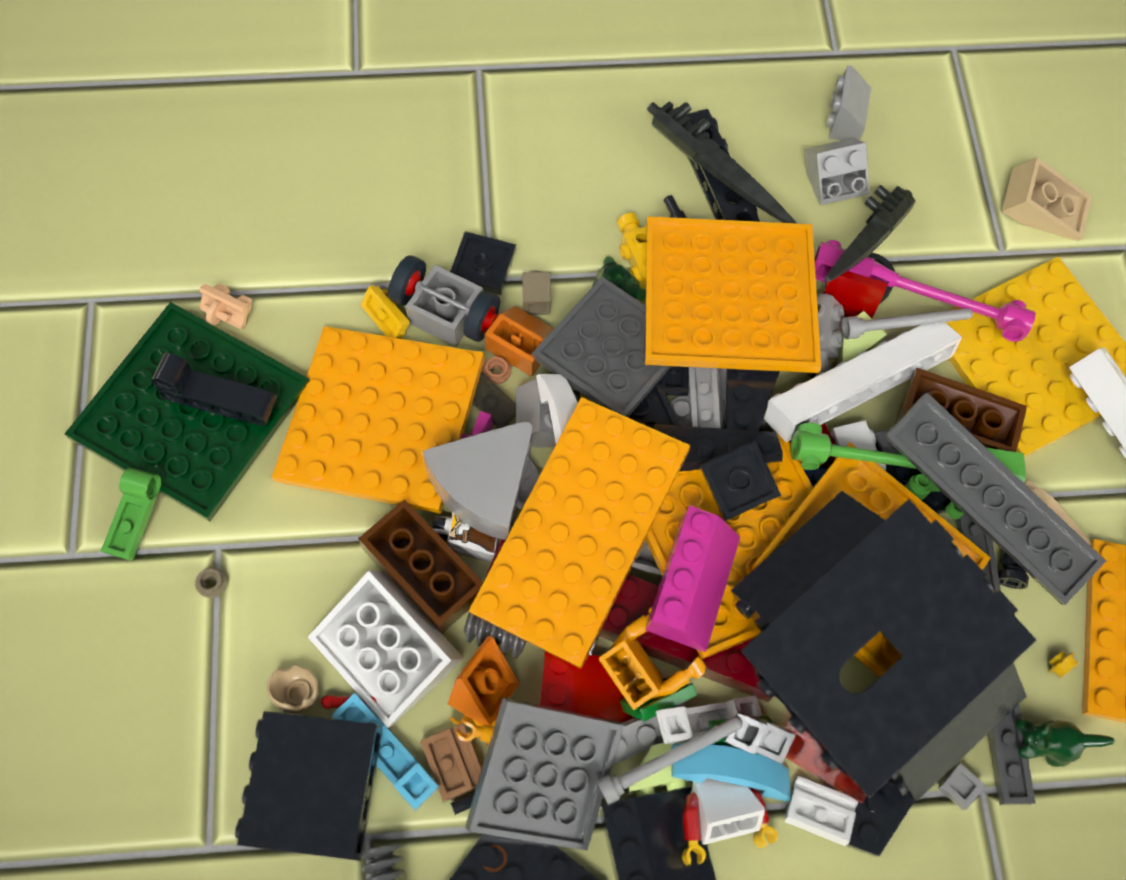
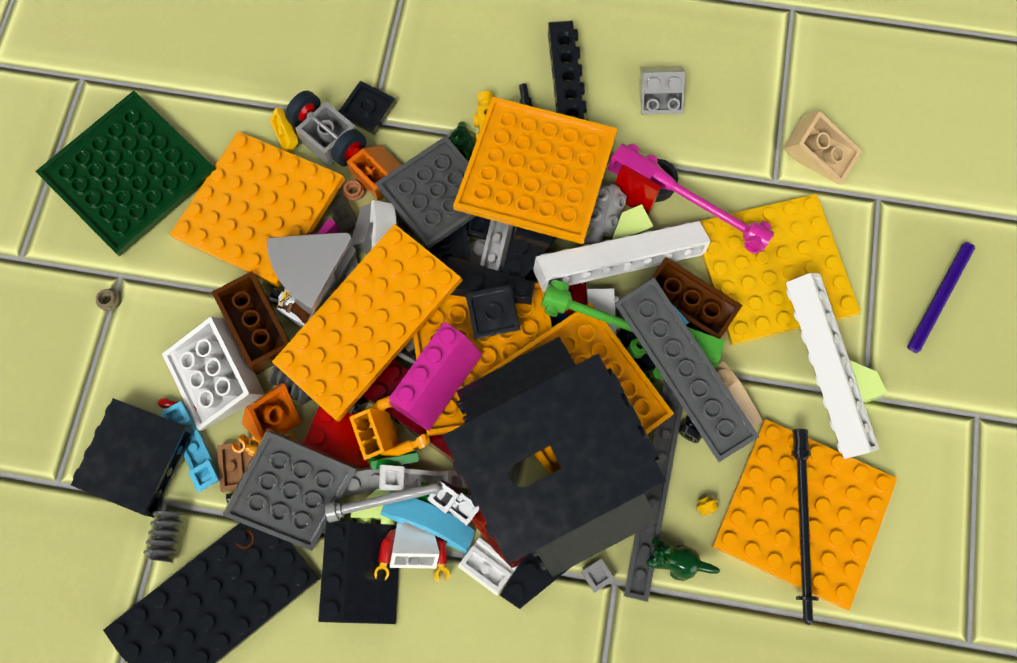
camera: 20 degrees right, 5 degrees up
bright green plate [101,467,161,562] -> none
black beam [151,353,277,426] -> none
light nougat hips [199,283,252,330] -> none
tan hair [267,664,319,713] -> none
dark tan brick [522,270,551,315] -> none
pearl dark grey piece [647,101,797,224] -> none
pearl dark grey piece [824,185,916,282] -> none
light grey slope [826,65,871,141] -> none
light grey piece [842,308,973,340] -> none

